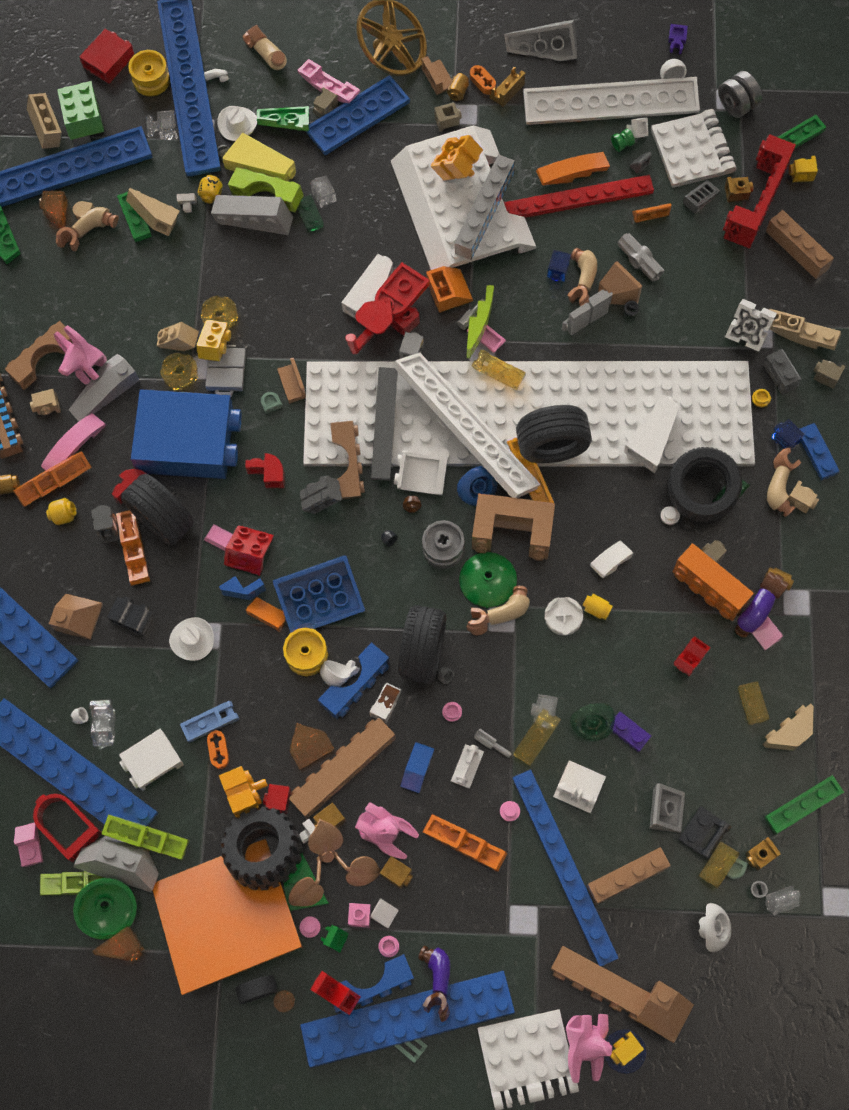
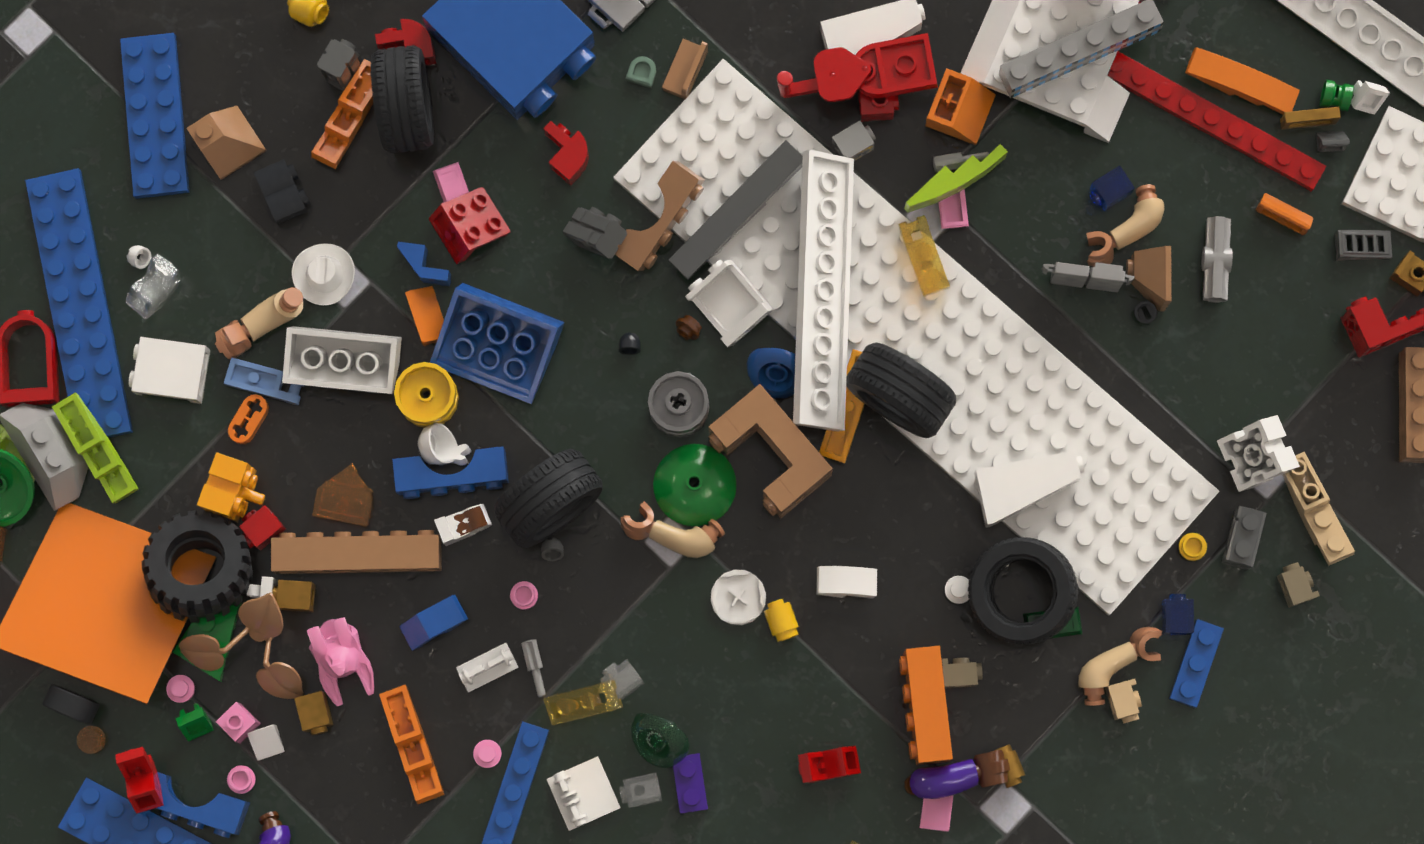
camera: 45 degrees right, 10 degrees up
none -> piece [215,287,303,359]
none -> white slope [282,326,402,394]
none -> clear brick [619,773,663,809]
none -> pearl gold tile [1280,107,1341,130]

